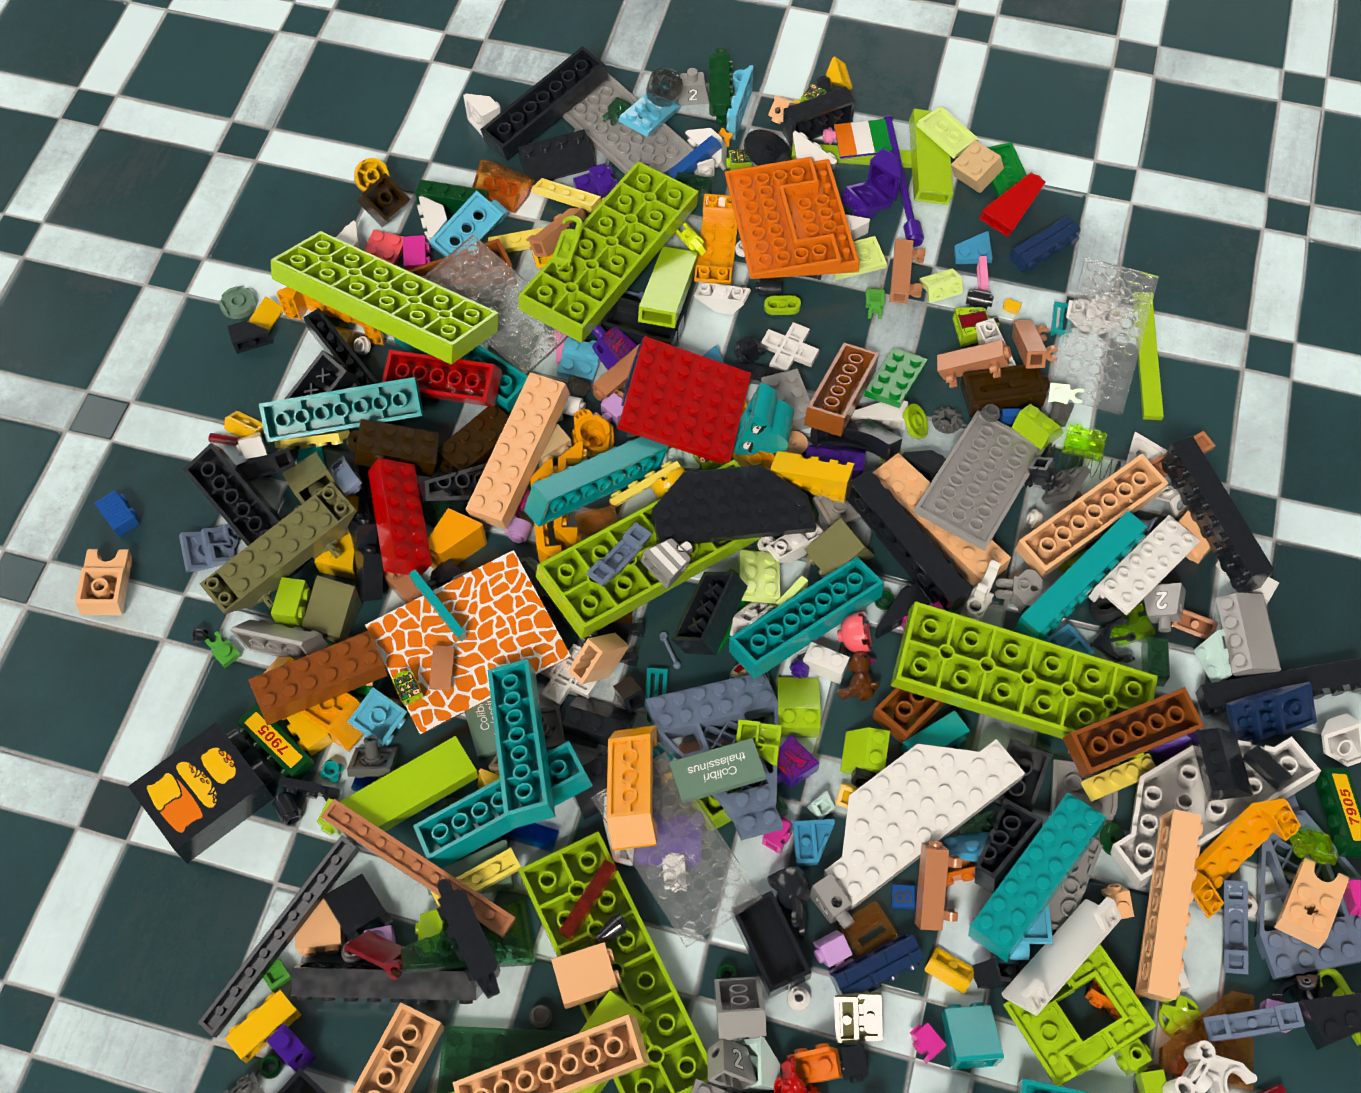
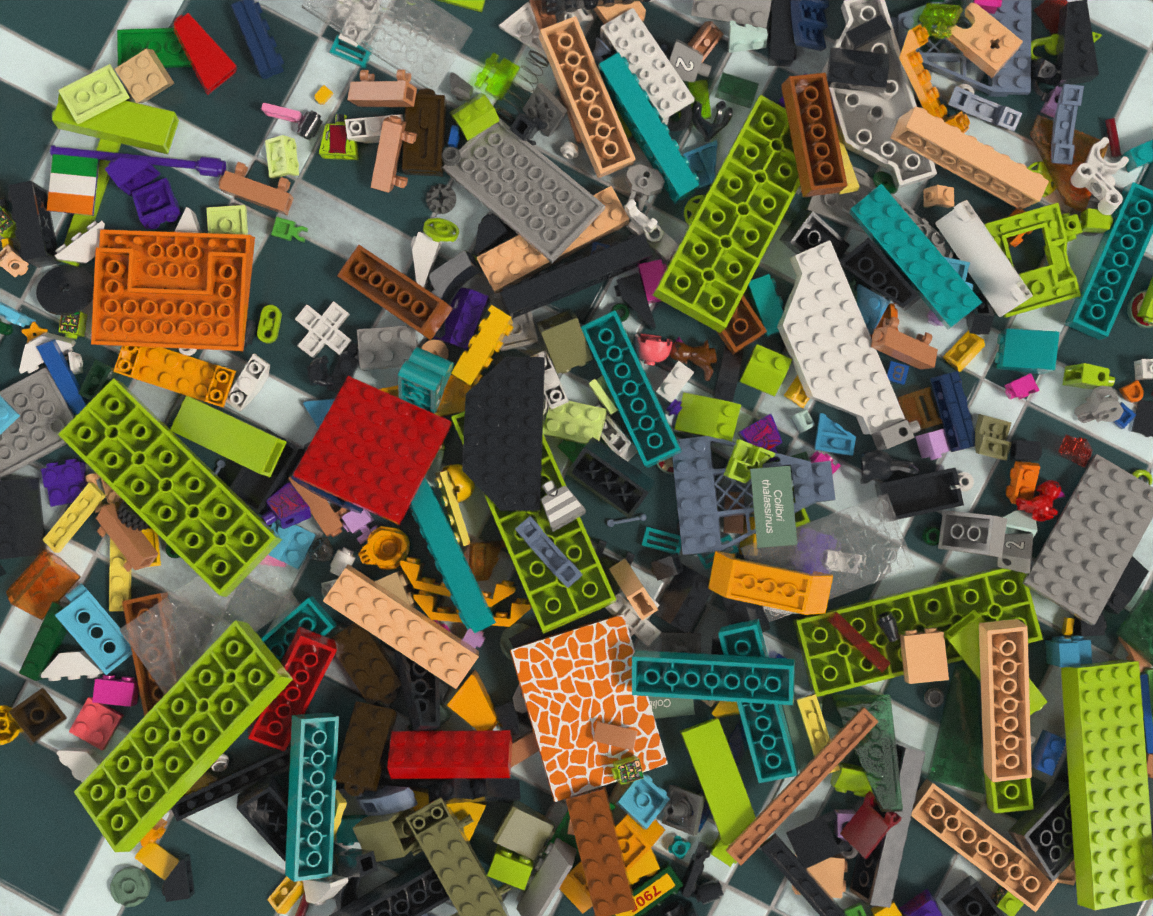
camera: 80 degrees left, 25 degrees up
teal tile [409,569,467,642] -> none
black hinge [436,879,501,999] -> none
lime plate [552,216,583,273] -> none
neon yellow hinge [675,222,707,256] -> none
bright pink plate [823,127,836,145] -> none
black tile [851,767,876,788] -> none
plate [864,348,928,409] -> none
dark azure wing [954,231,992,264] -> none
plate [1048,382,1083,404] -> none
none -> black slope [712,345,744,402]

